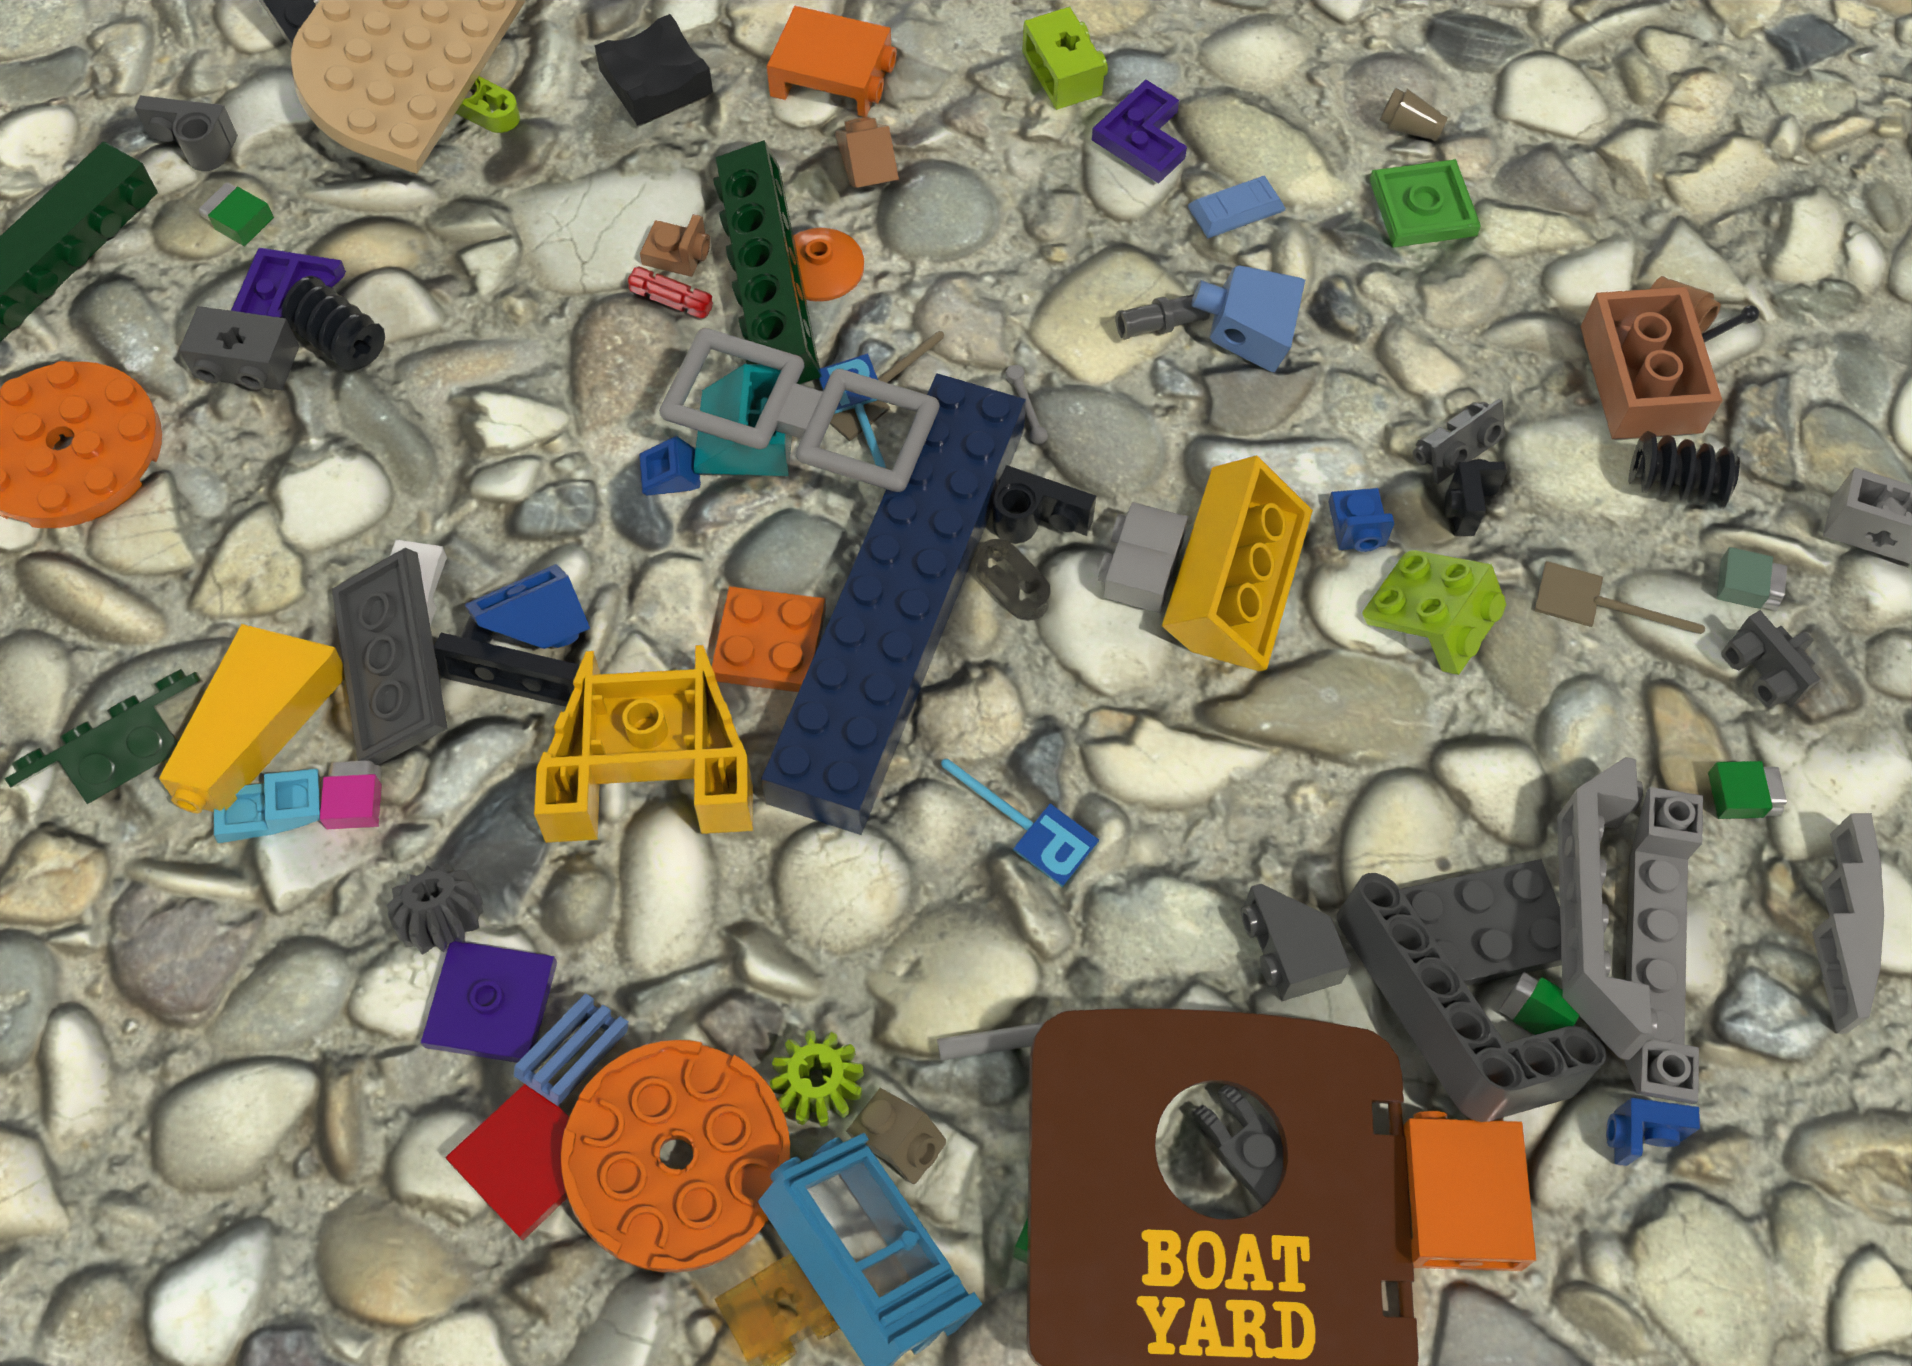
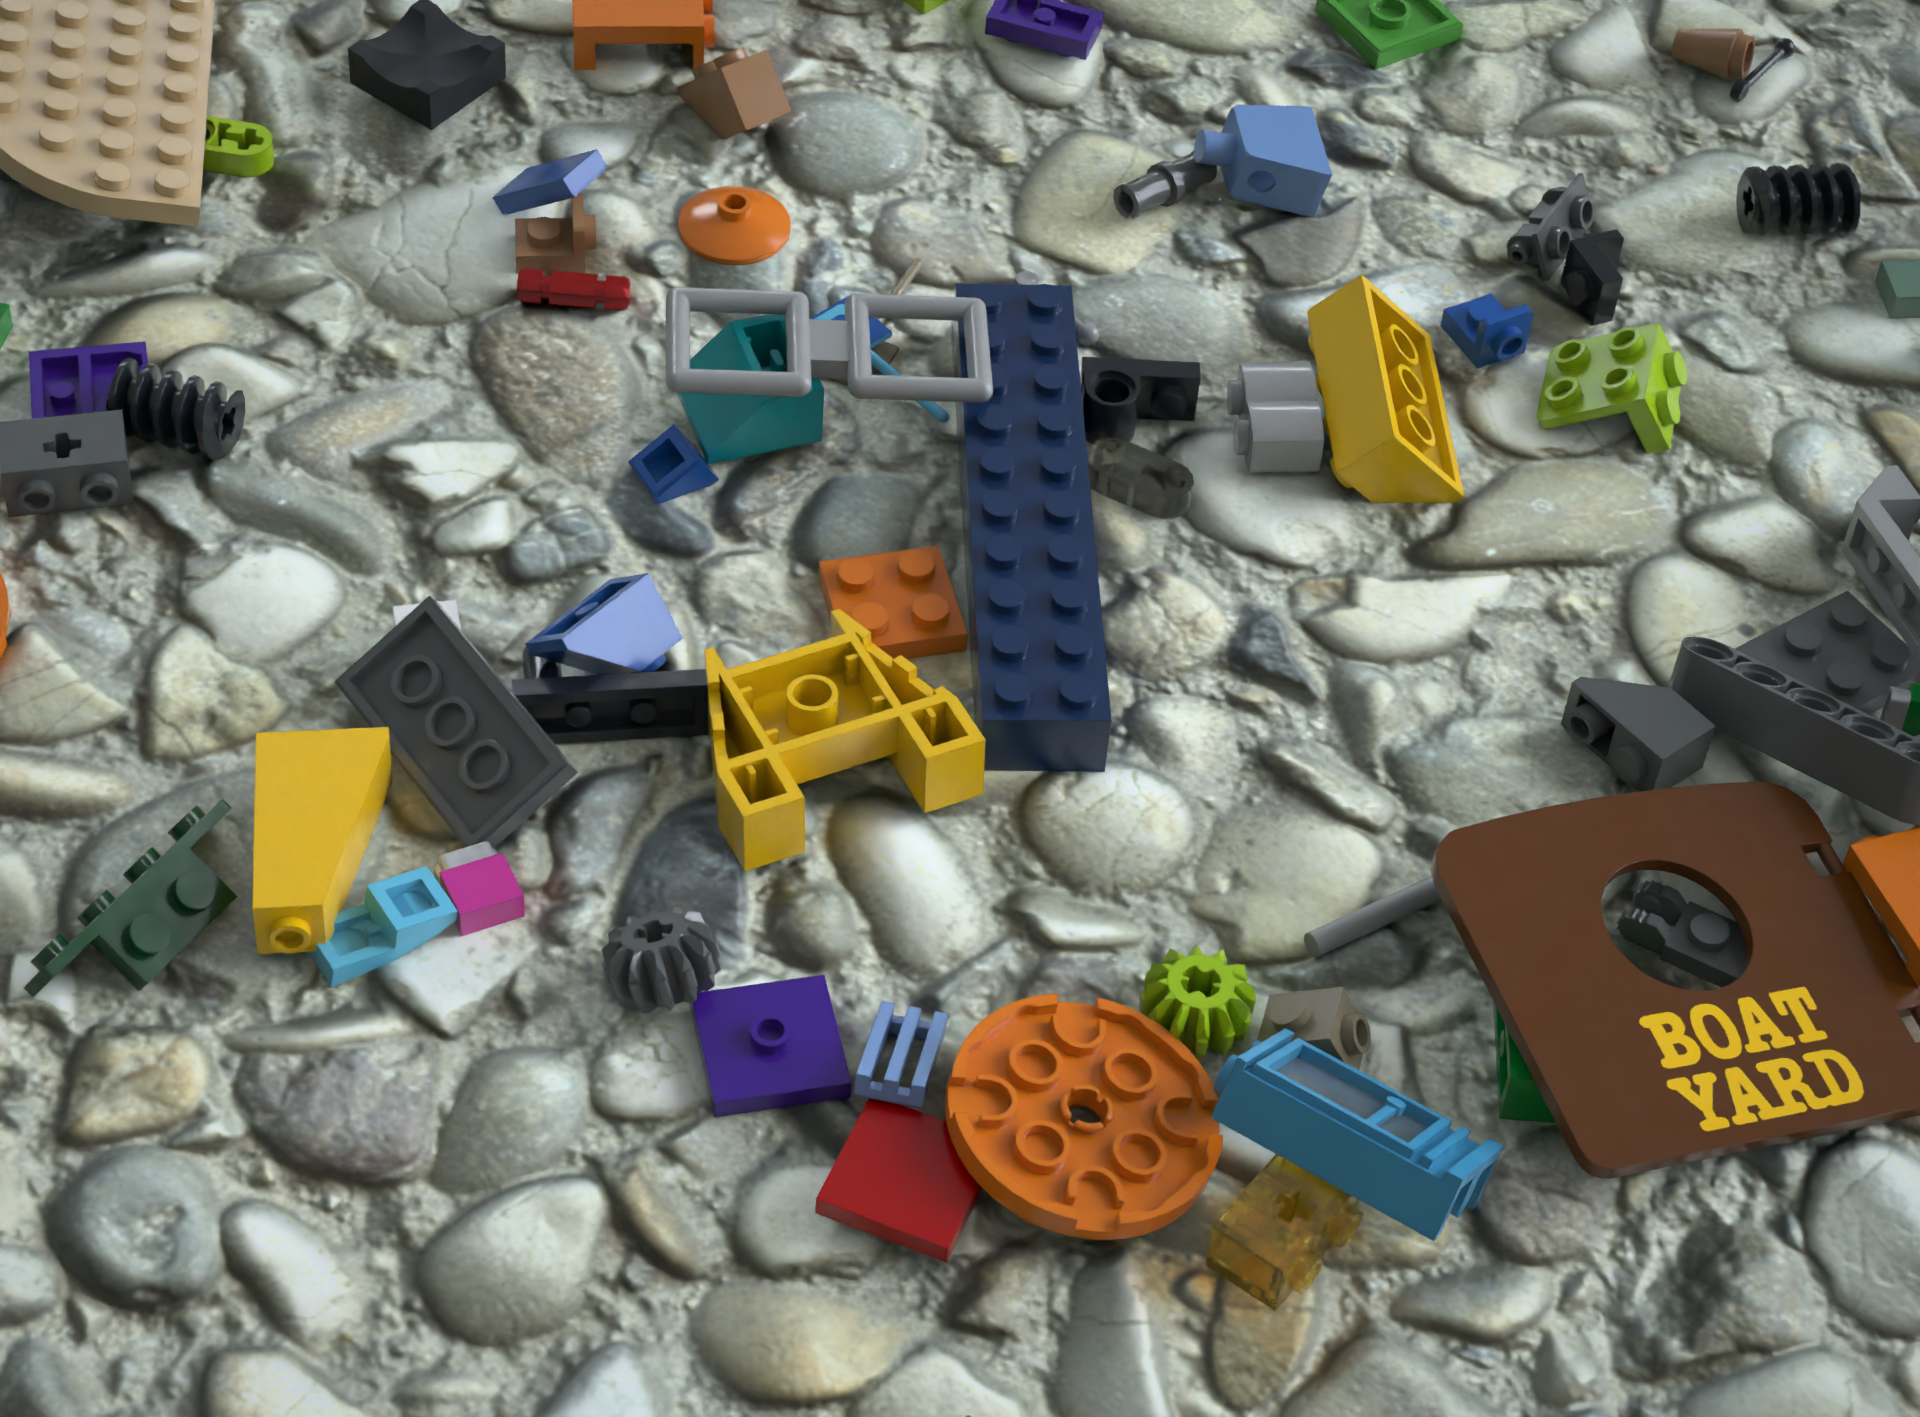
camera: 25 degrees left, 15 degrees down
dark green brick [713,140,822,384] -> none
piece [941,759,1099,887] -> none
medium blue tile [1188,175,1286,239] -> none
dark tan piece [1534,561,1705,634] -> none
nougat brick [1580,287,1723,439] -> none
none -> blue tile [492,149,607,215]

